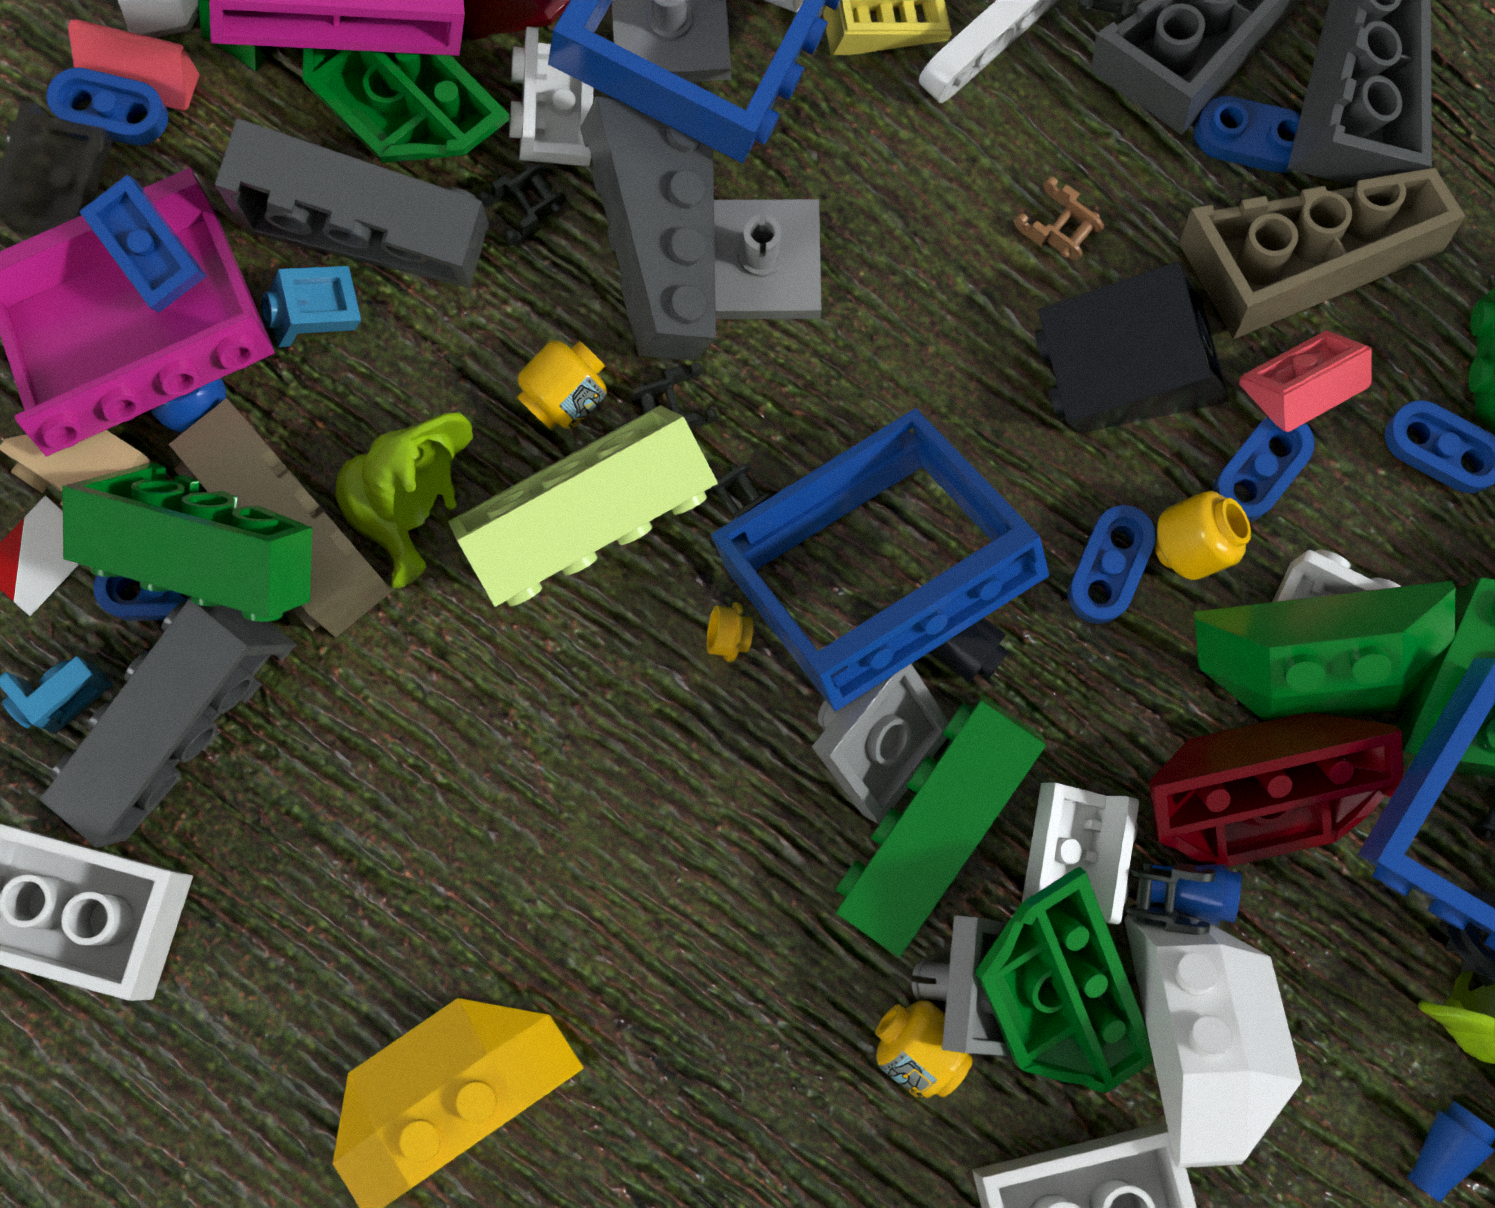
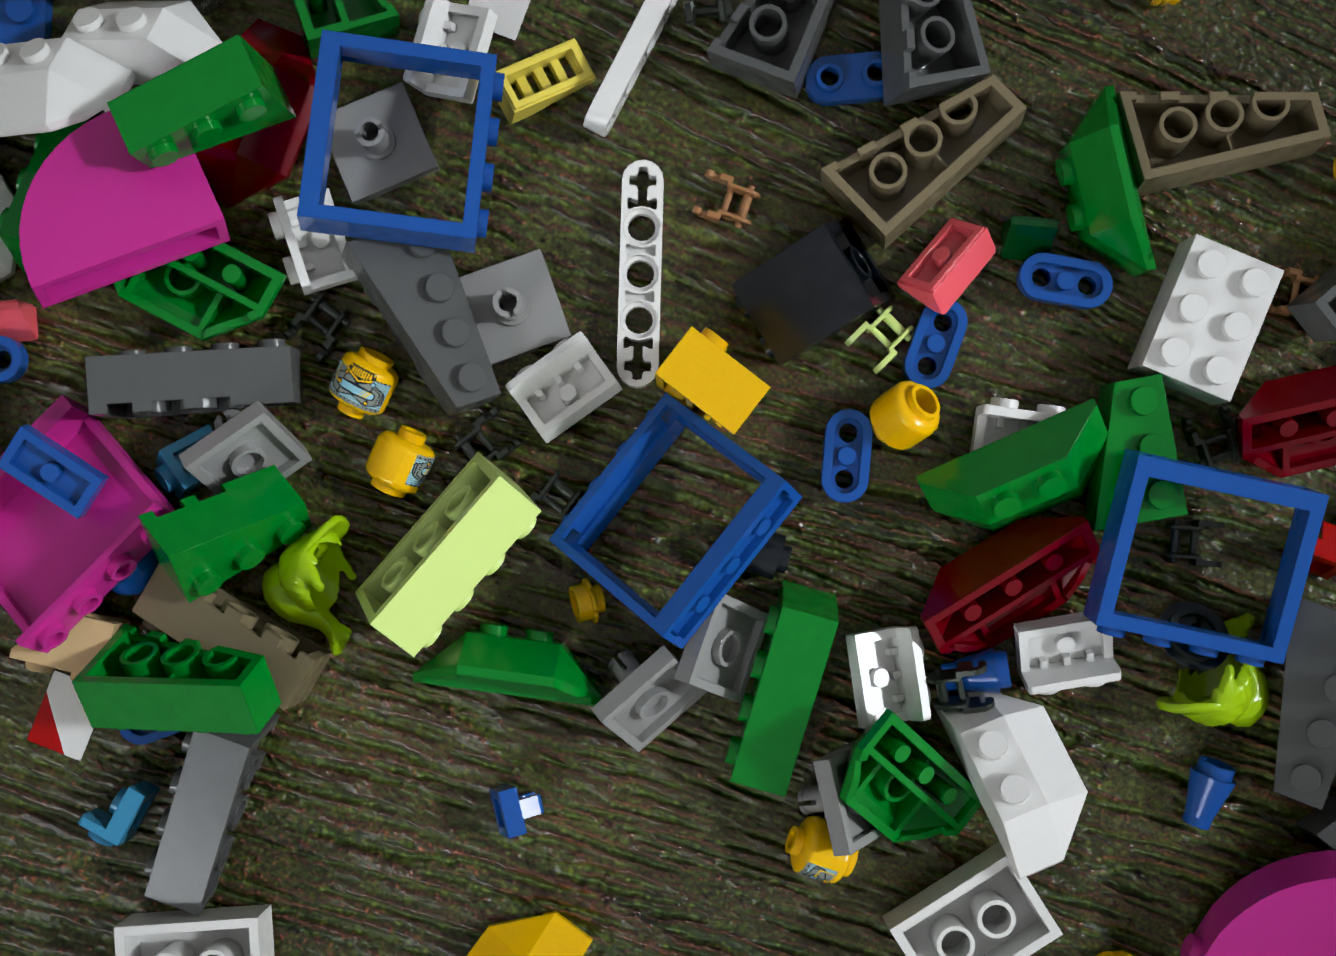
camera: 10 degrees left, 10 degrees up
none -> green wedge [138,465,312,603]
none -> light grey tile [179,400,312,495]
none -> head [329,346,399,419]
none -> green wedge [412,622,603,706]
none -> blue tile [489,783,544,838]
none -> white bracket [505,332,623,443]
none -> light grey tile [591,645,707,752]
none -> white beam [617,159,664,389]
none -> yellow wedge [655,326,771,434]
none -> yellowish green piece [844,305,914,374]
none -> dark green slope [1000,215,1059,261]
none -> white bracket [1014,612,1121,695]

